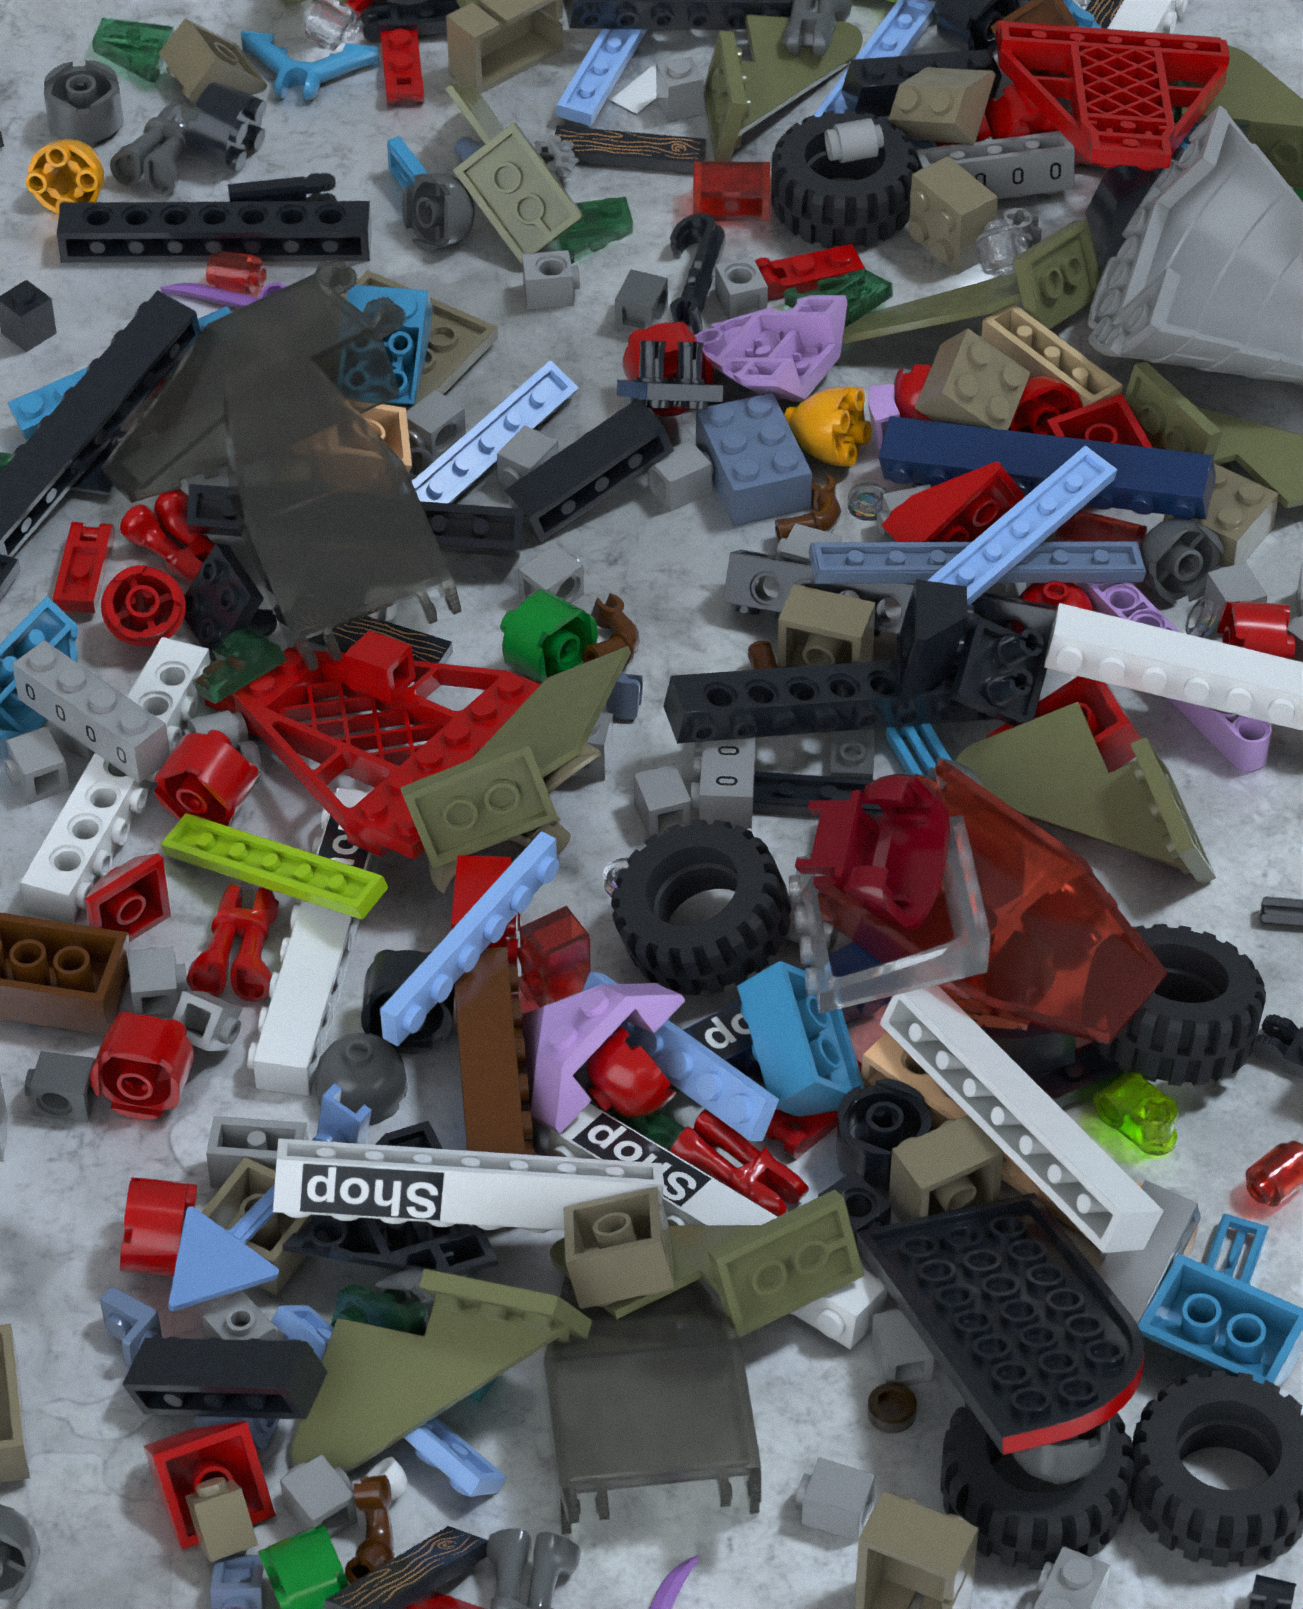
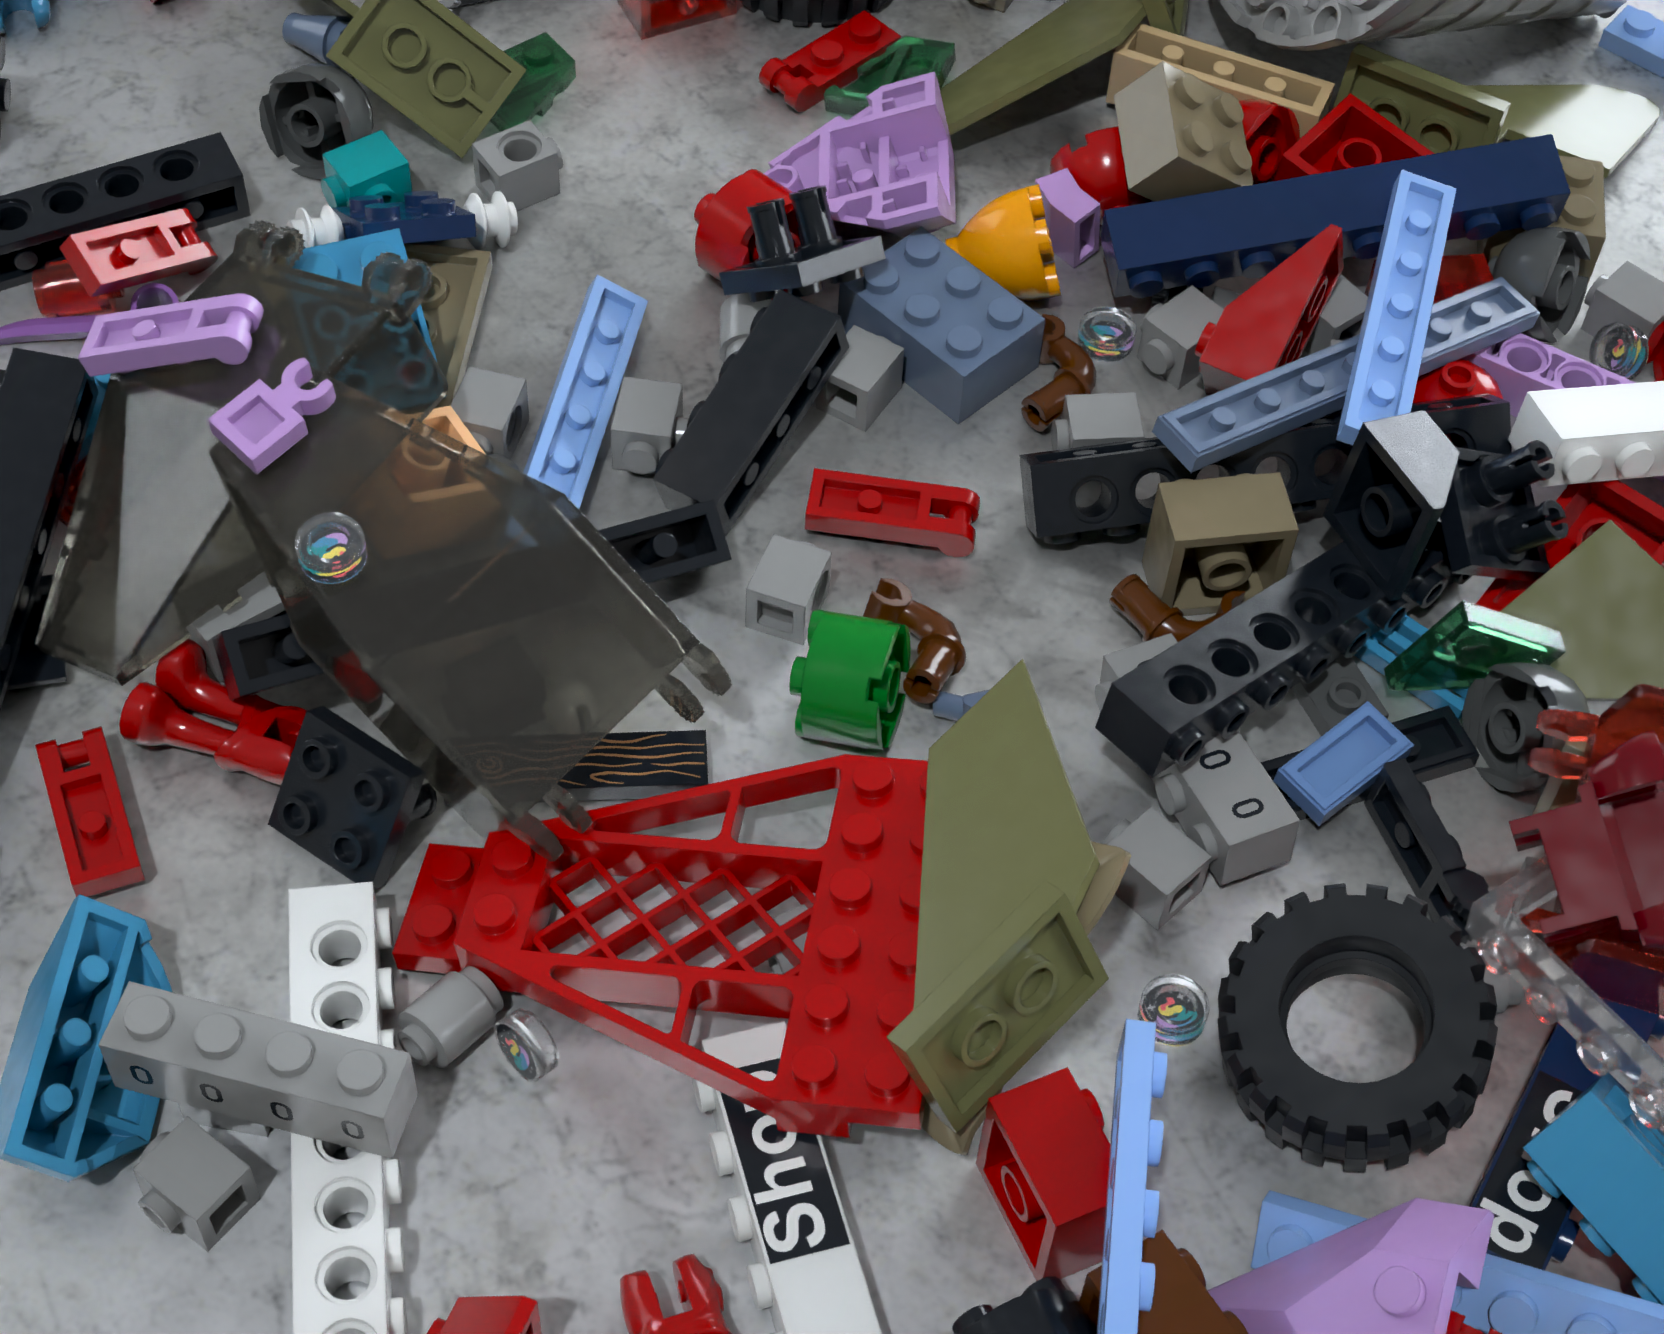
camera: 30 degrees left, 5 degrees up
red cone [101,565,186,647] -> none
red brick [154,730,259,826] -> none
lime plate [160,813,389,920] -> none
clear green plate [192,629,287,704] -> none
black hinge [228,172,337,202] -> none
red brick [344,631,416,703] -> none
dark azure tile [387,136,428,190] -> none
clear red brick [517,905,591,1008] -> none
dark grey brick [615,269,668,333] -> none
black piece [670,213,726,335] -> none
light grey brick [715,257,768,319] -> none
none -> plate [59,208,218,297]
none -> lavender plate [78,293,264,377]
none -> lavender plate [207,358,336,475]
none -> plate [287,191,518,252]
none -> clear tile [295,512,368,584]
none -> teal brick [321,130,412,208]
none -> red plate [805,468,980,557]
none -> medium blue tile [1273,701,1414,826]
none -> clear green wing [1384,600,1566,691]

